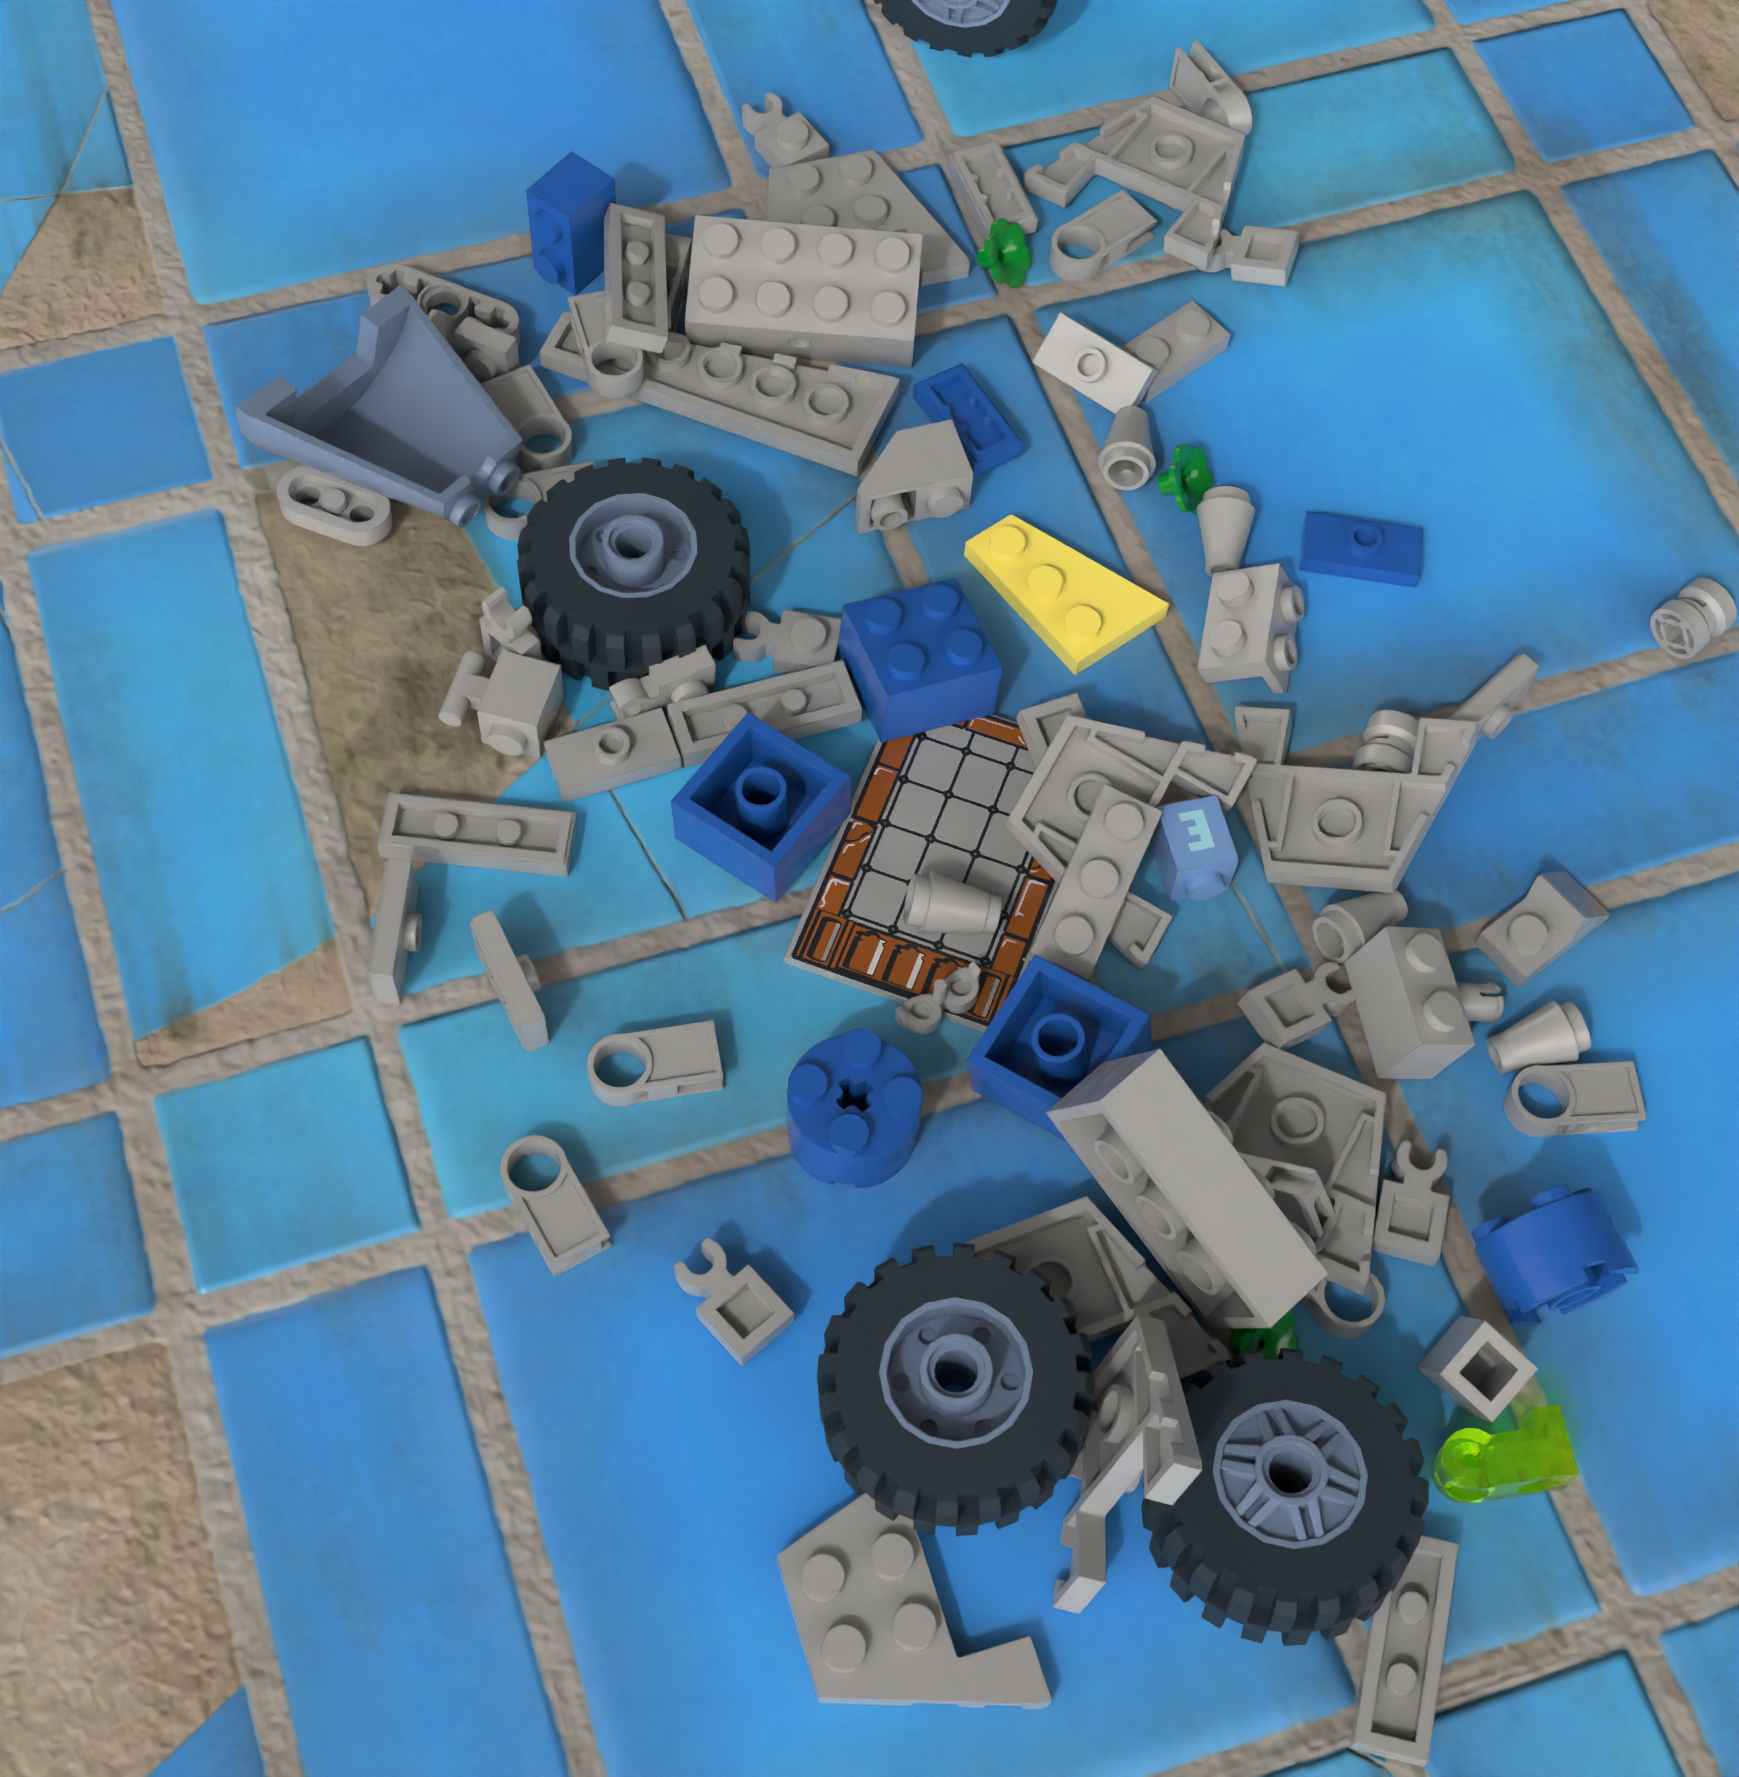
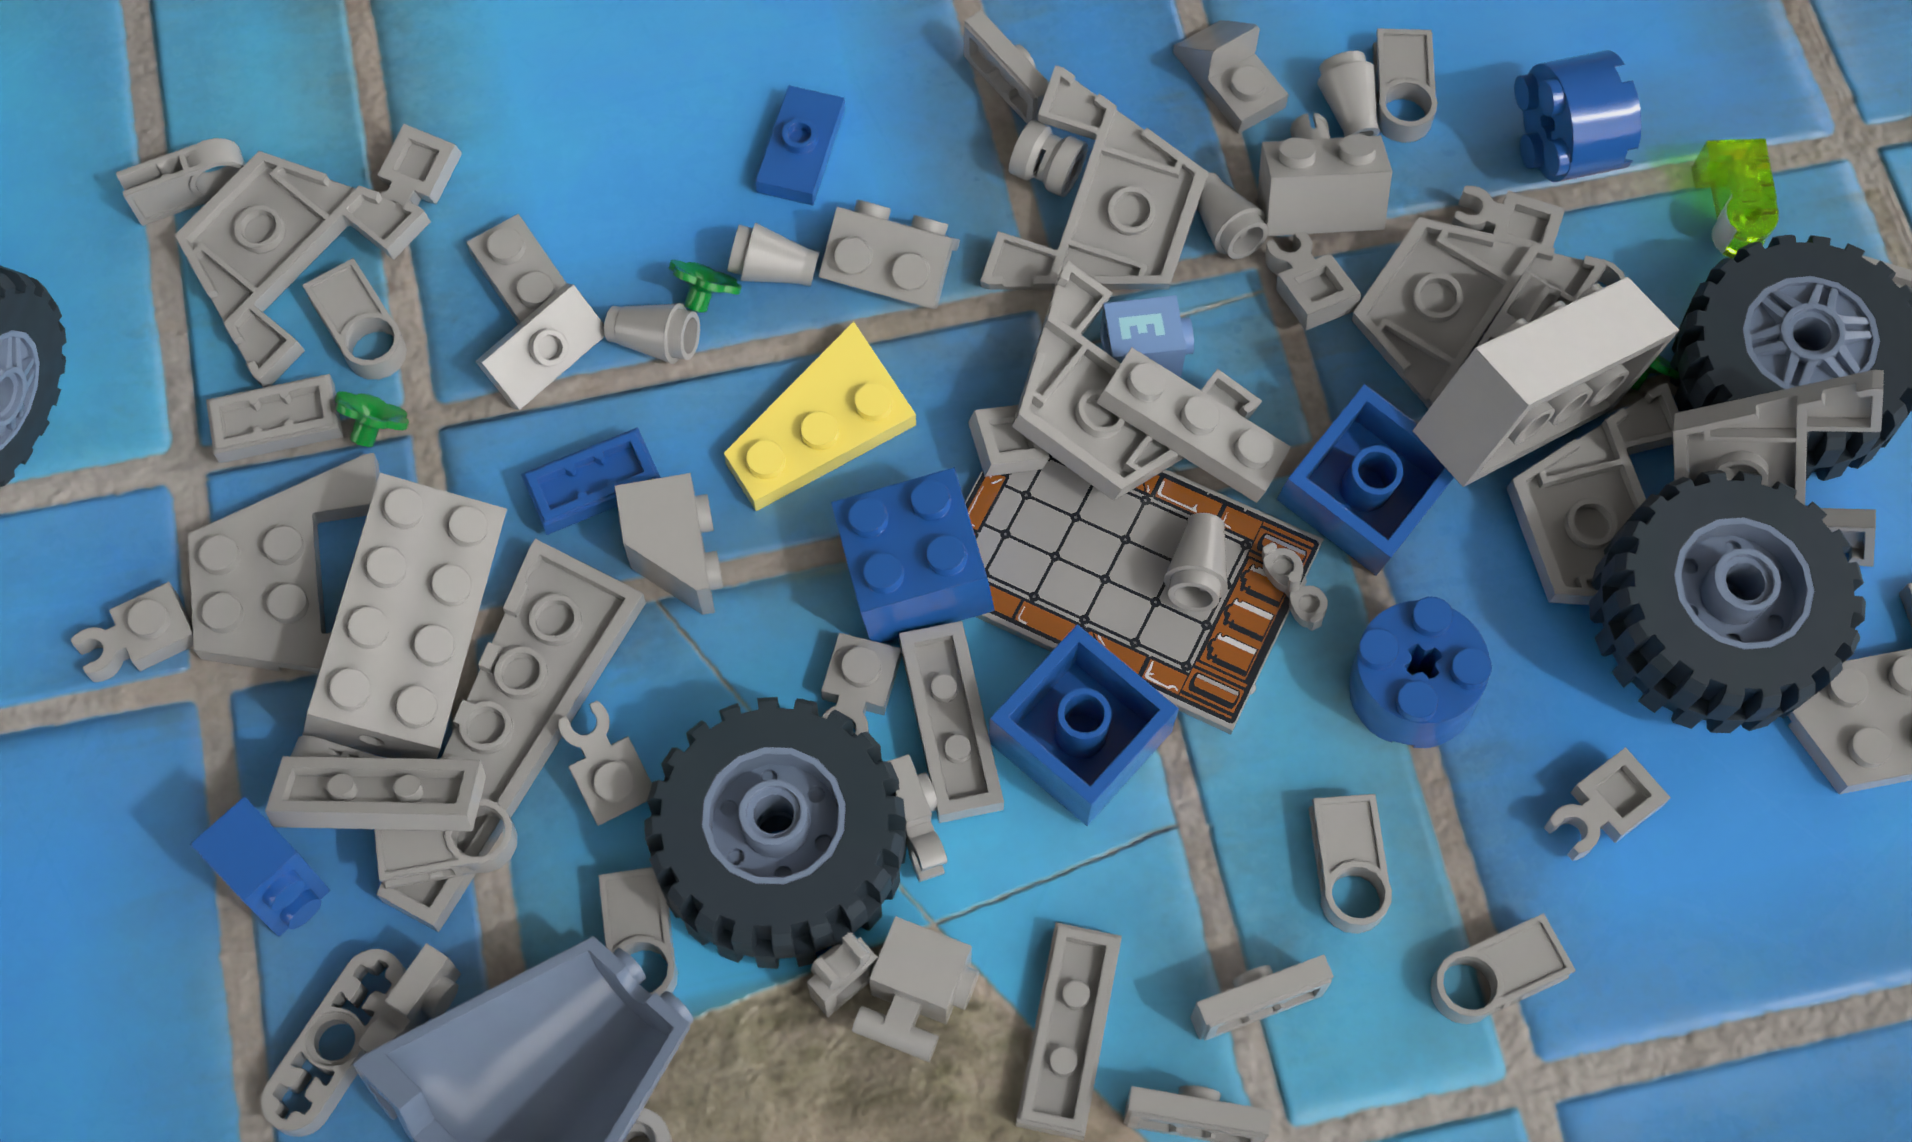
camera: 80 degrees left, 5 degrees up
light grey piece [481,364,574,473] -> none
light grey plate [543,707,681,803] -> none
light grey brick [1416,1316,1538,1422] -> none
none -> light grey plate [558,700,652,826]

